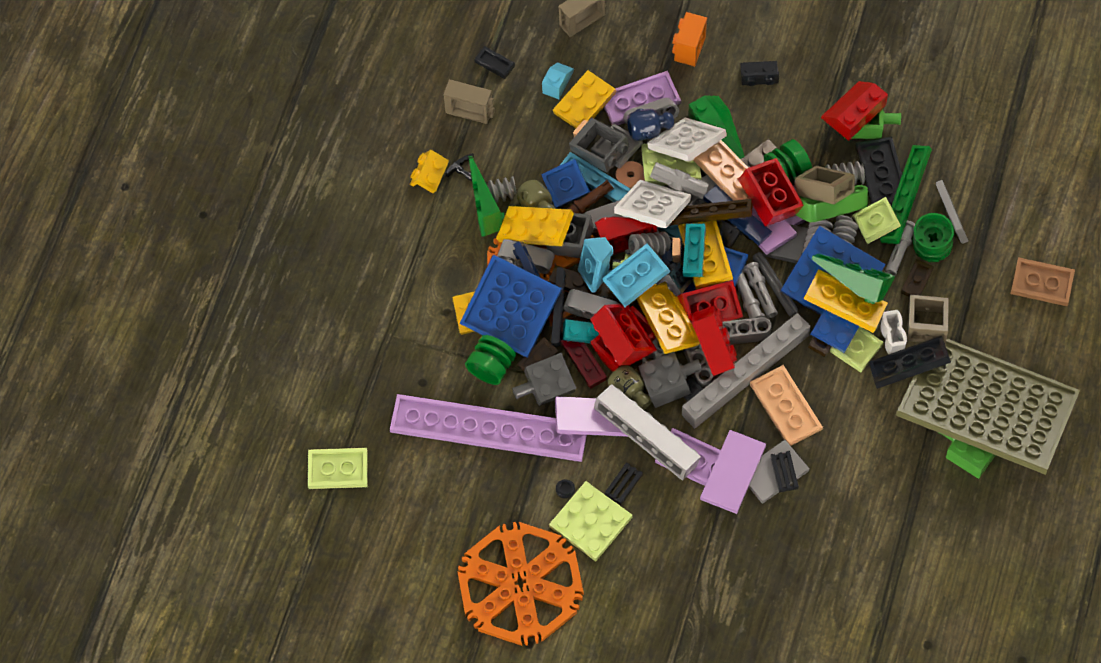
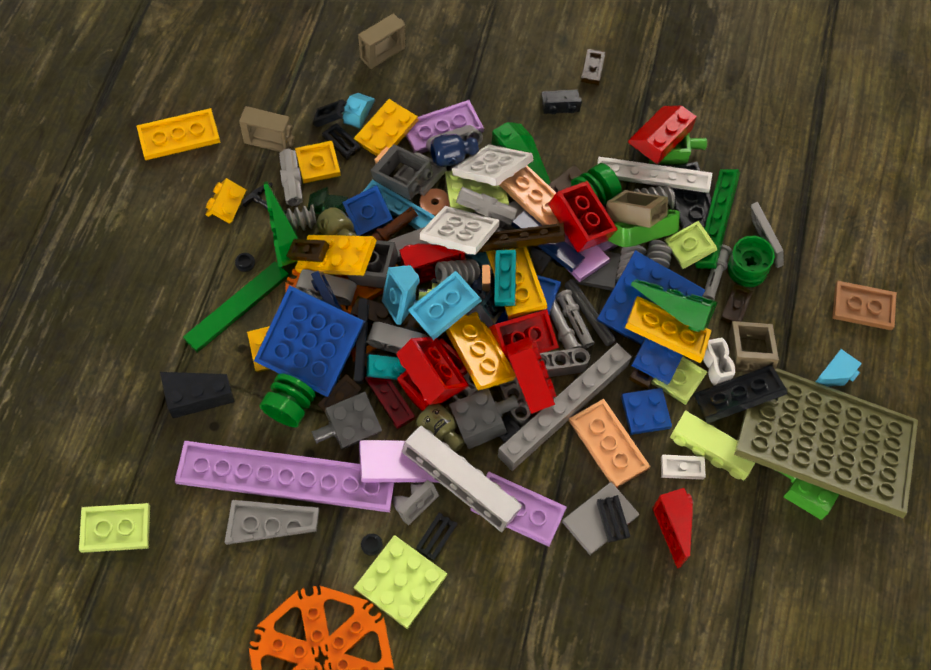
camera: 10 degrees left, 0 degrees up
black tile [474,46,515,79] -> none
orange brick [672,12,707,67] -> none
lavender tile [700,430,766,514] -> none
none -> yellow plate [137,108,221,160]
none -> black wedge [160,372,235,419]
none -> green tile [183,261,289,353]
none -> light grey wing [225,500,319,545]
none -> black plate [235,253,255,272]
none -> light grey piece [279,149,303,206]
none -> dark brown plate [287,239,329,262]
none -> yellow plate [295,141,341,184]
none -> clear green slope [307,187,348,214]
none -> black tile [313,99,347,127]
none -> black tile [322,123,361,160]
none -> light grey tile [393,480,439,525]
none -> plate [581,49,605,85]
none -> white plate [597,157,712,193]
none -> blue plate [621,388,672,435]
none -> red slope [652,488,693,568]
none -> white plate [661,455,706,480]
none -> yellowish green brick [670,410,755,480]
none -> medium azure slope [816,349,862,387]

